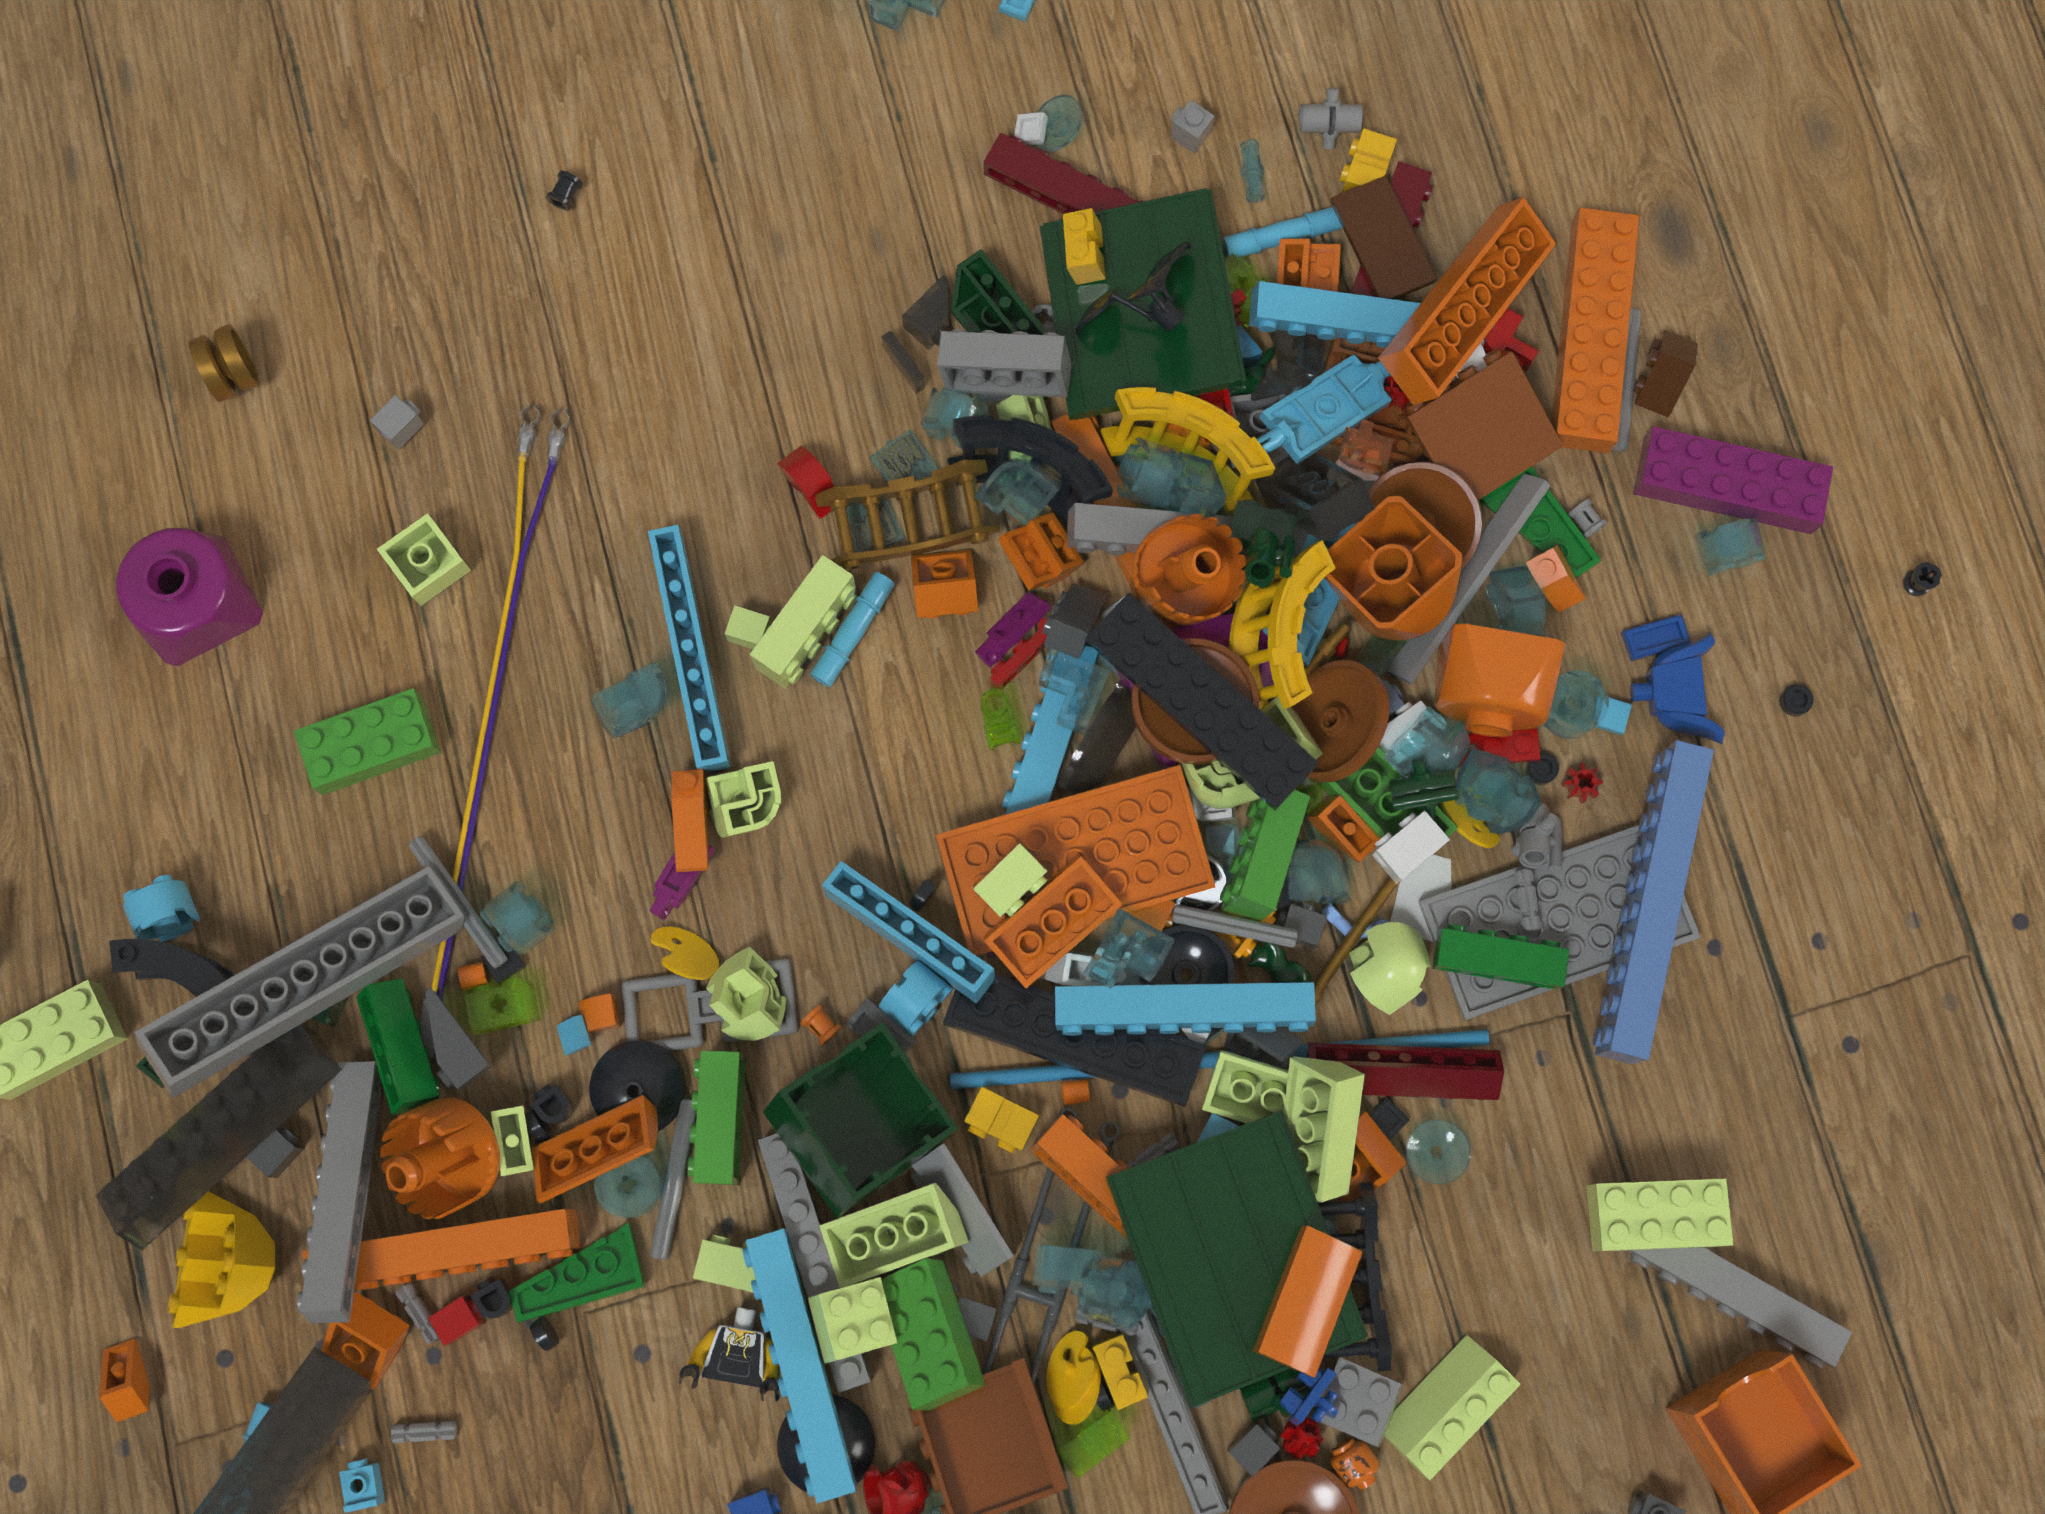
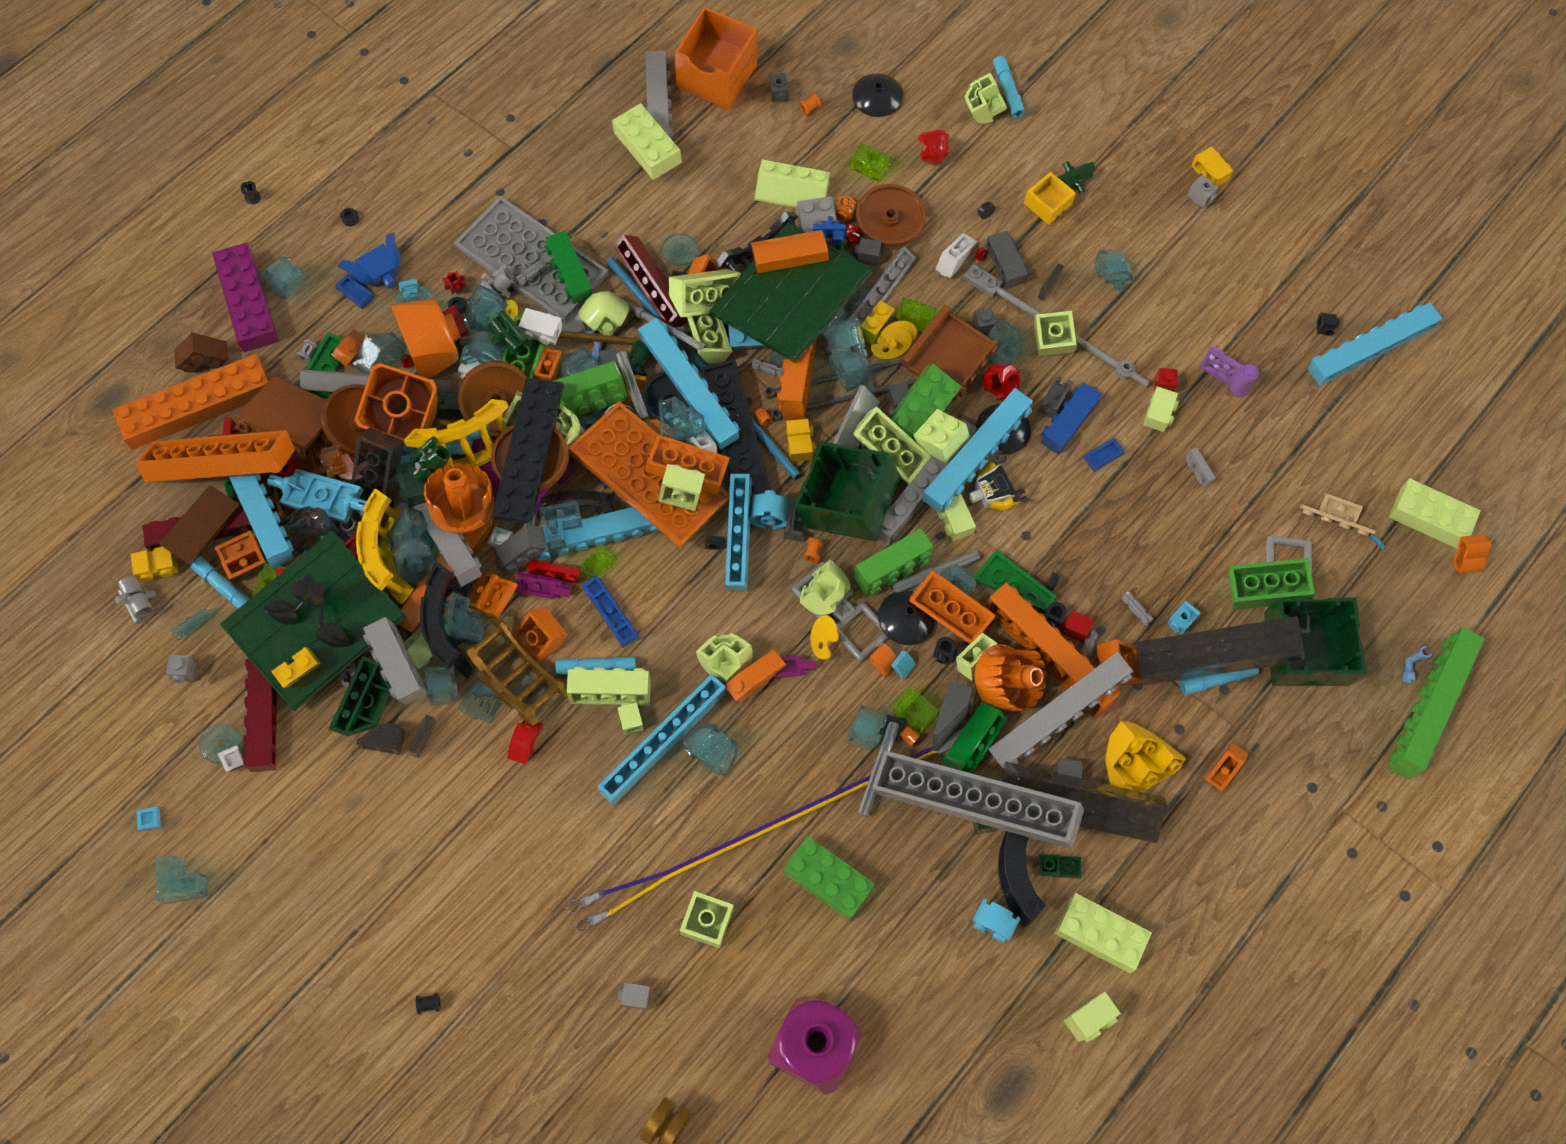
camera: 125 degrees left, 10 degrees down
medium blue brick [1593,740,1714,1064] -> none
none -> blue plate [581,575,639,648]
none -> light grey bar [629,303,704,351]

